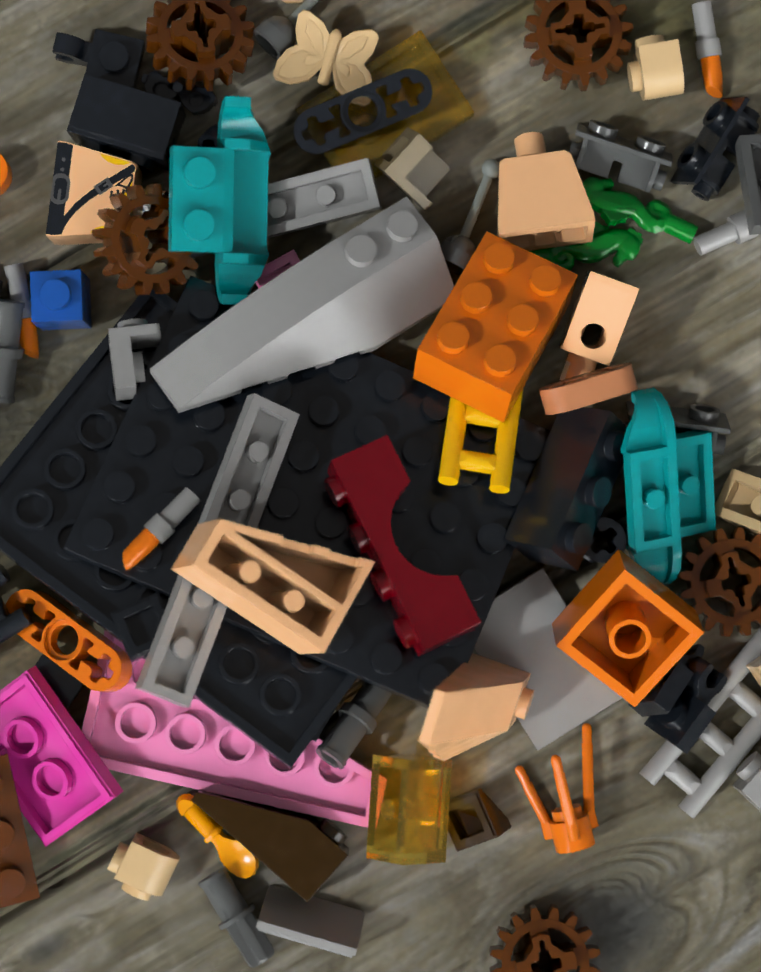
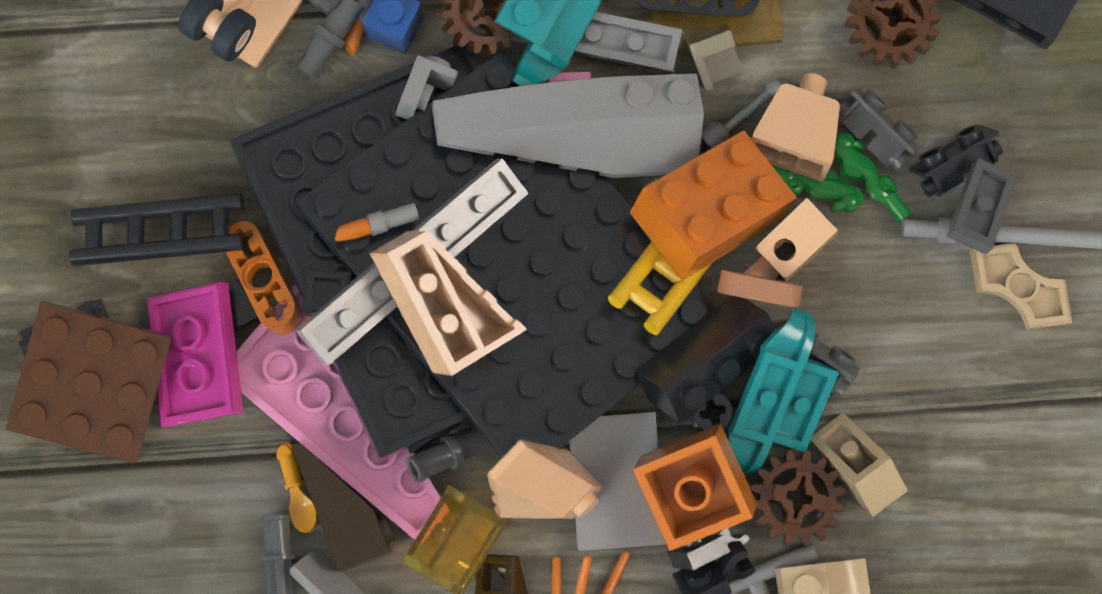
camera: 25 degrees right, 5 degrees down
tan plate [107,832,180,901] -> none
dark red arch [324,435,481,657] -> none
tan plate [627,35,684,101] -> none
light grey piece [692,1,723,98] -> none

